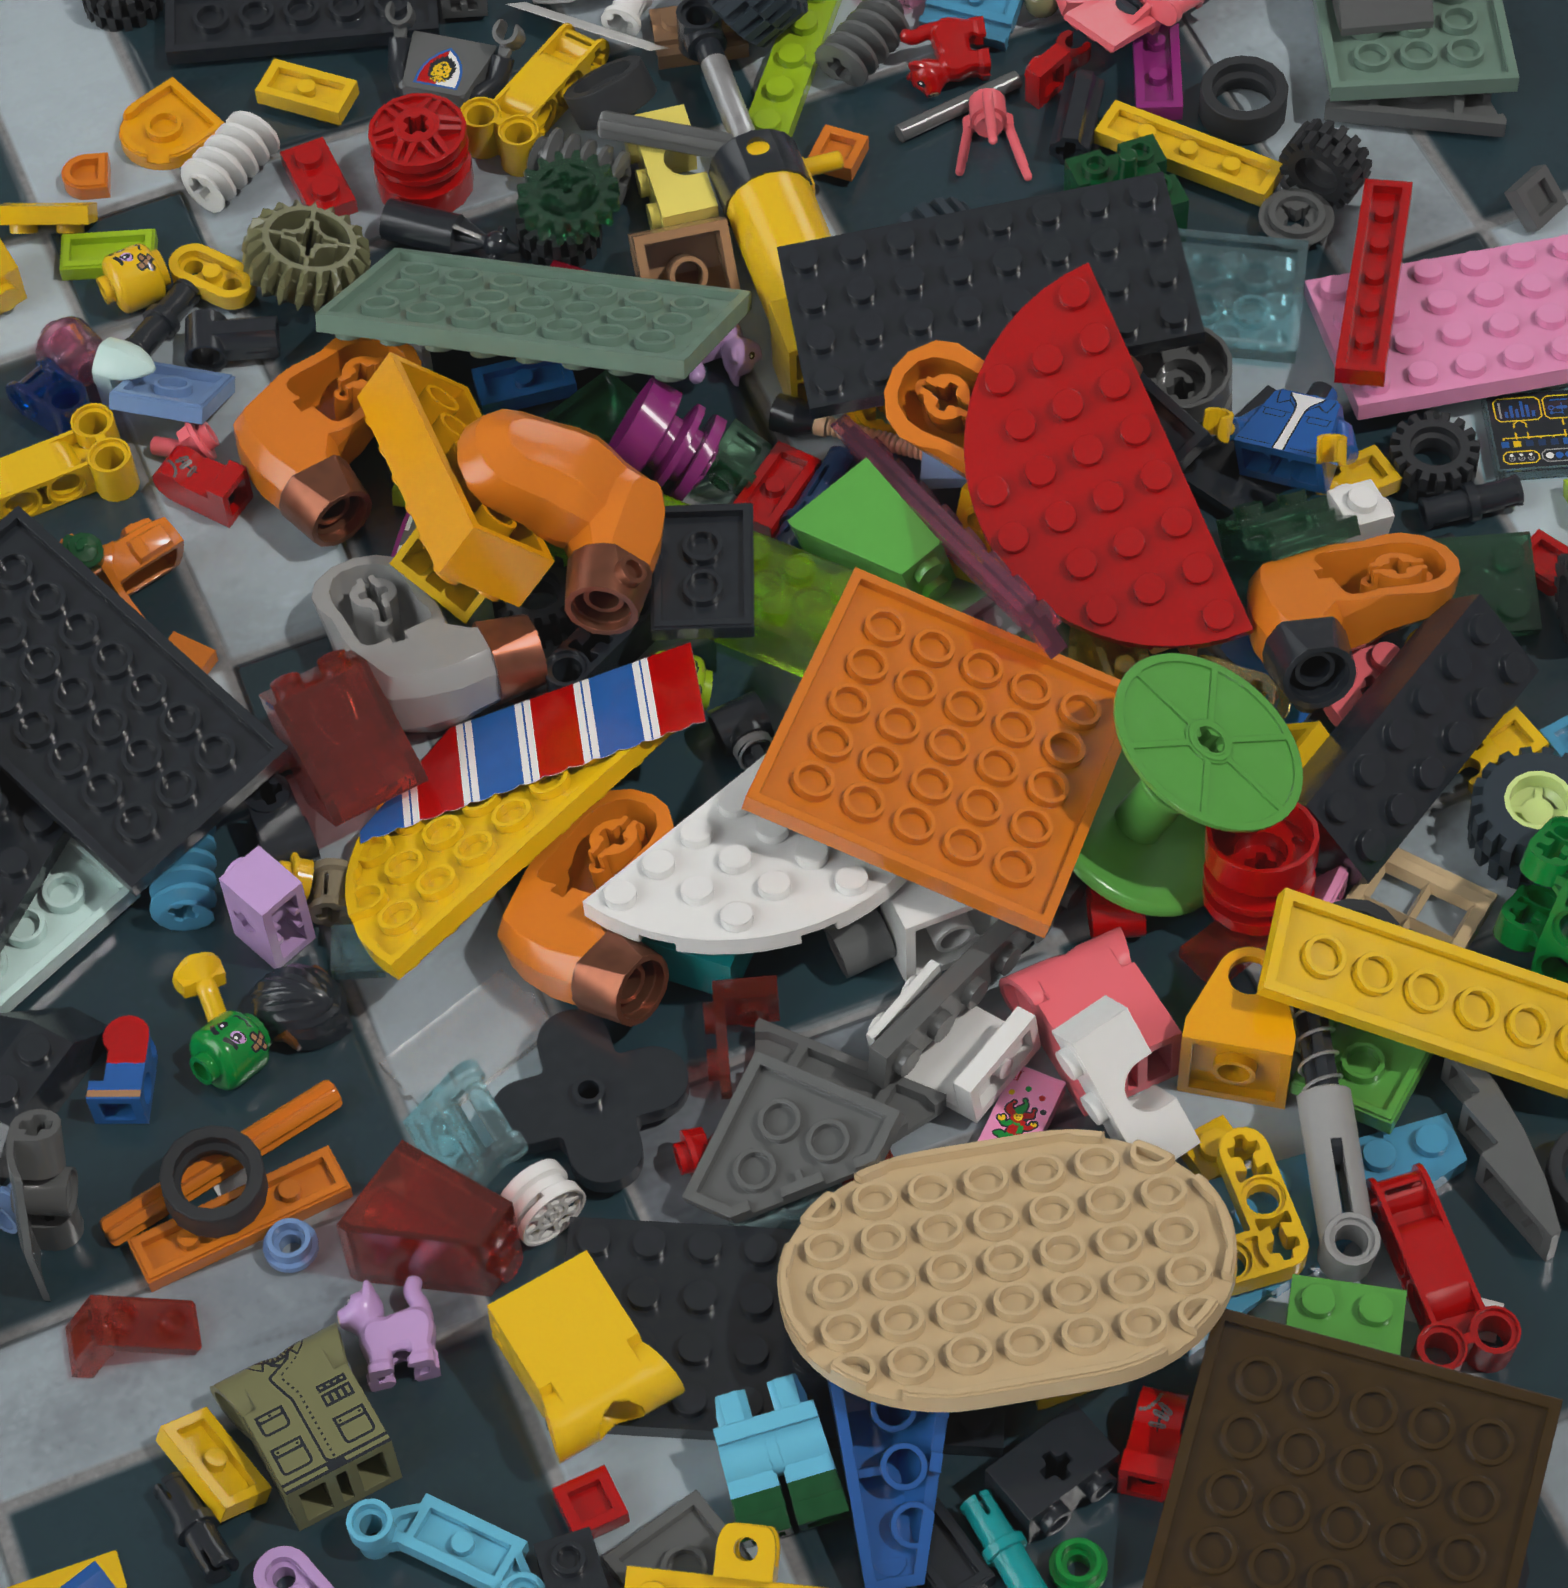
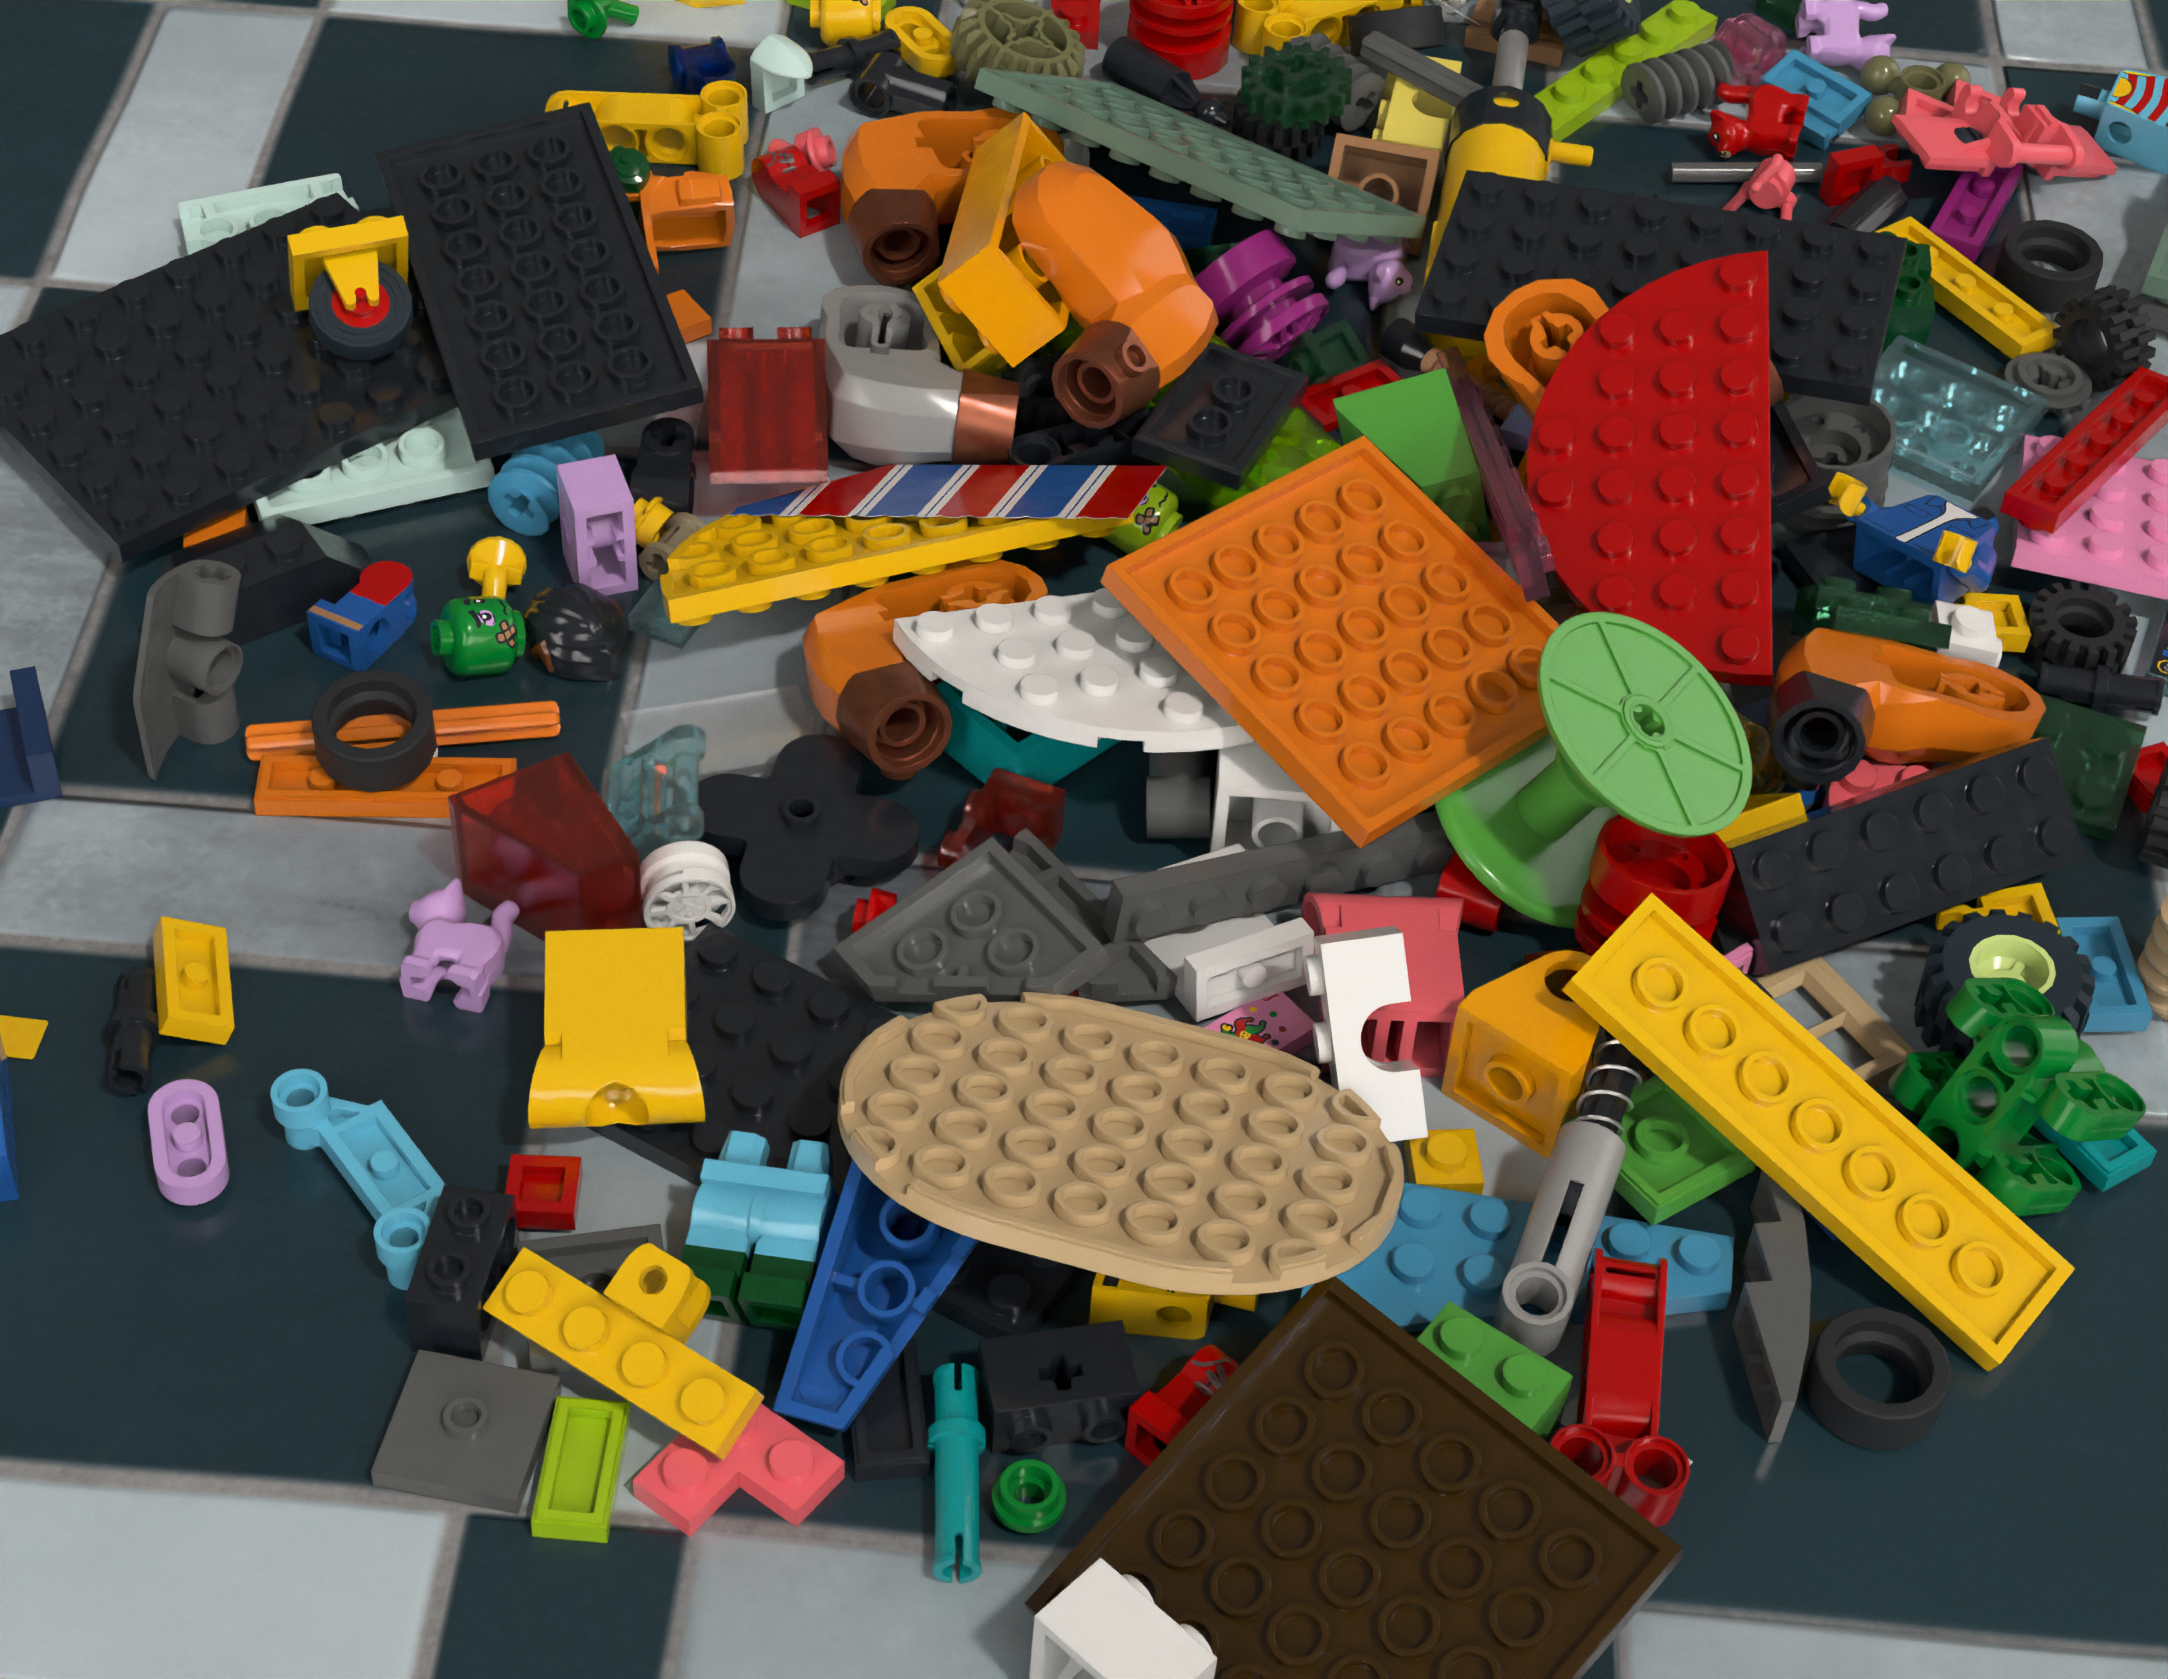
camera: 20 degrees right, 10 degrees down
clear pink head [35,316,103,388] -> none
clear red bracket [65,1295,202,1378] -> none
medium blue tile [109,362,235,425] -> none
olive piece [210,1322,402,1531] -> none
medium blue plate [263,1218,319,1273] -> none
orange plate [808,124,869,182] -> none
yellow beam [1217,1127,1309,1296] -> none

